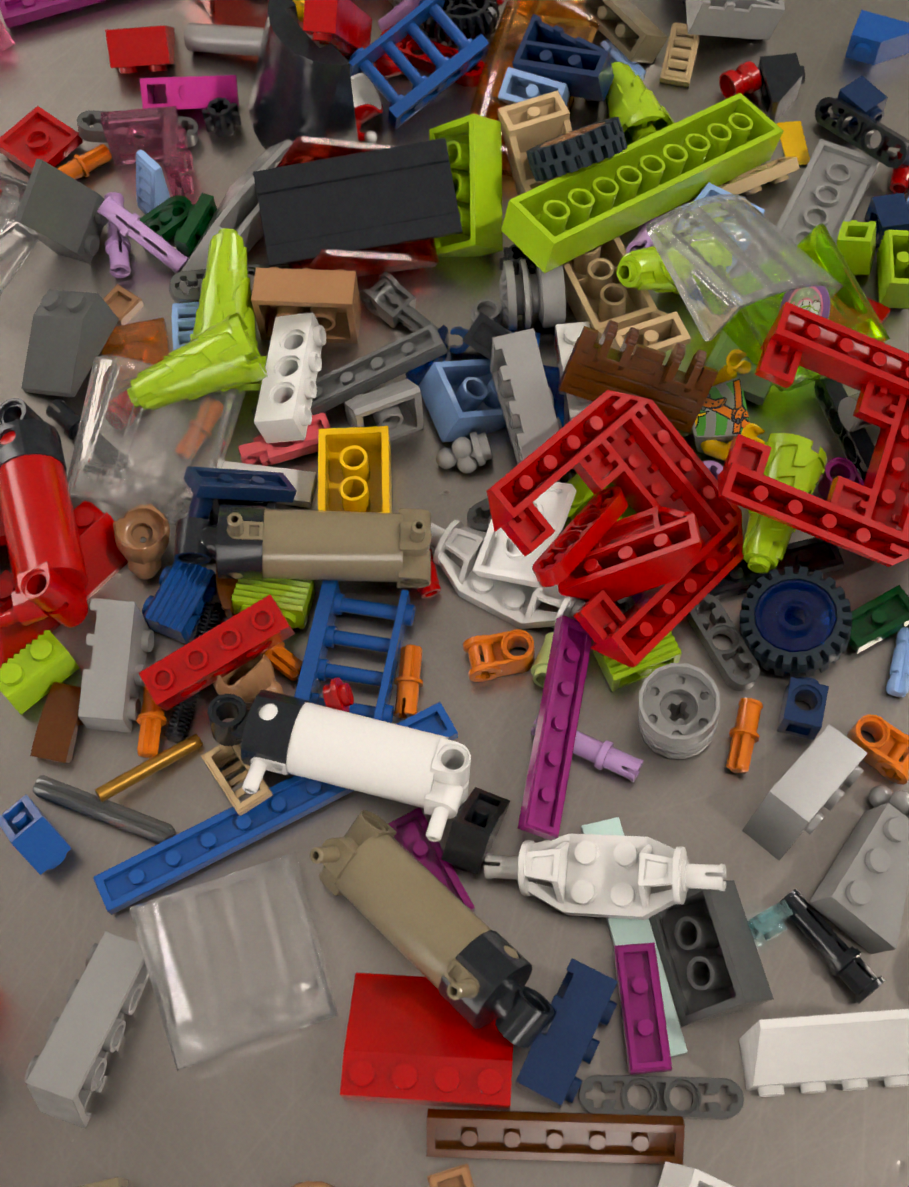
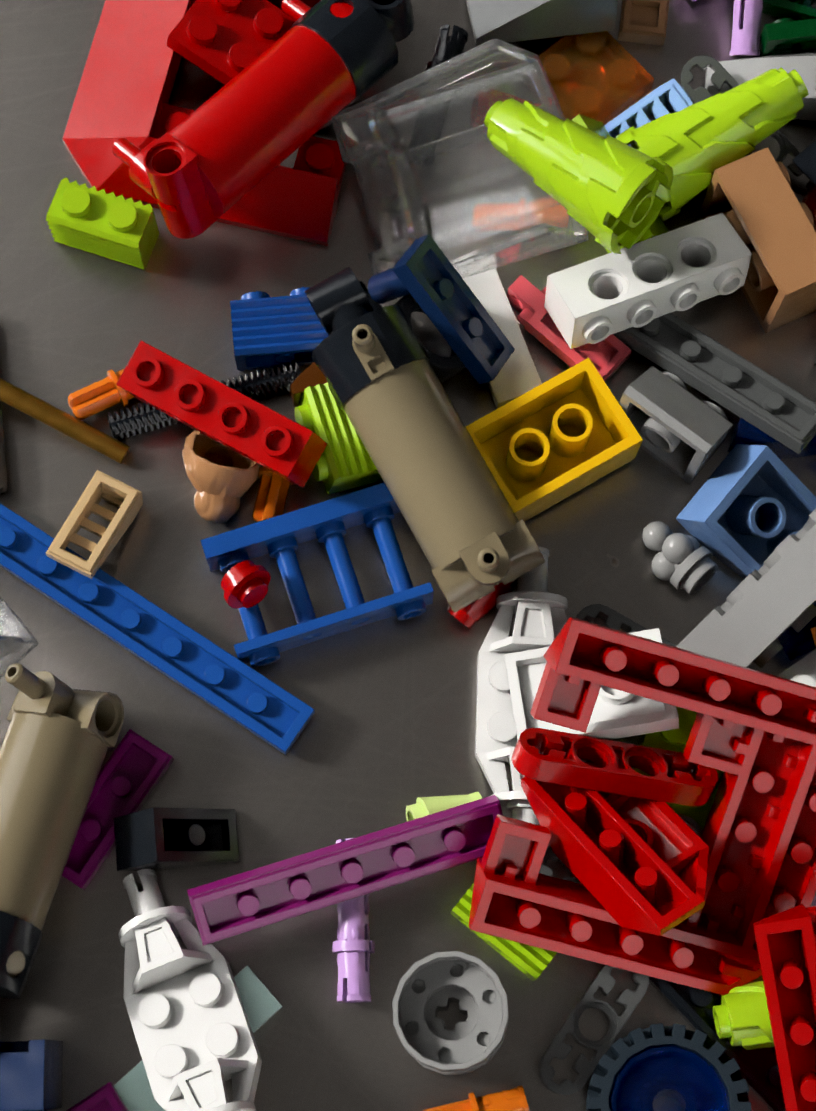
camera: 55 degrees right, 10 degrees up
reddish brown slope [30,682,84,763] -> none
light grey wedge [78,598,154,733] -> none
medium nougat piece [113,504,170,580] -> none
white piece [207,690,471,842] -> none
orange axle [393,644,423,719] -> none
orange piece [463,629,535,682] -> none

